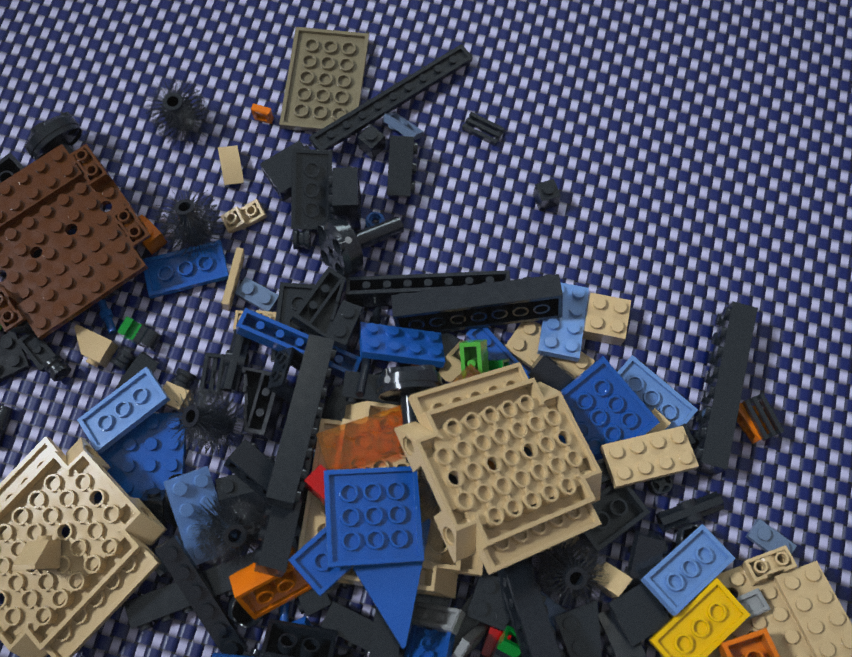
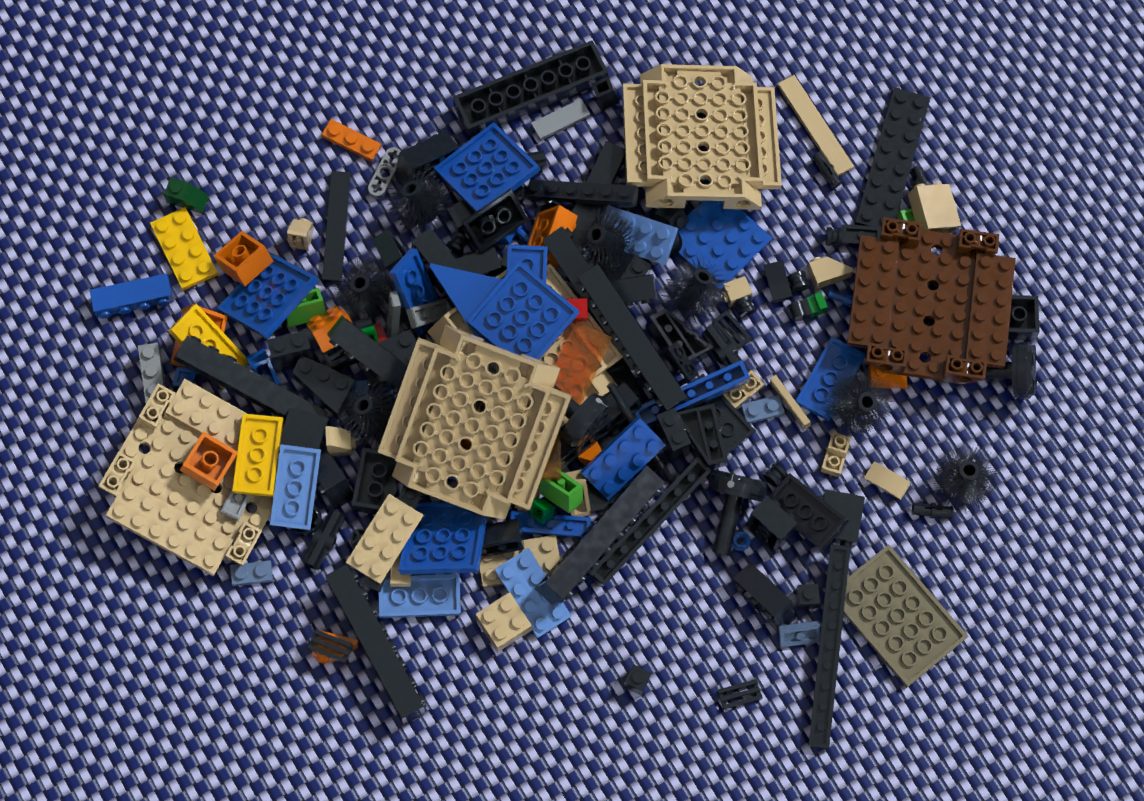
camera: 130 degrees right, 0 degrees up
tan slope [12,535,61,571] -> none
medium blue plate [77,367,170,454] -> none
orange tile [251,103,274,124] -> none
none -> black pin [911,502,954,519]

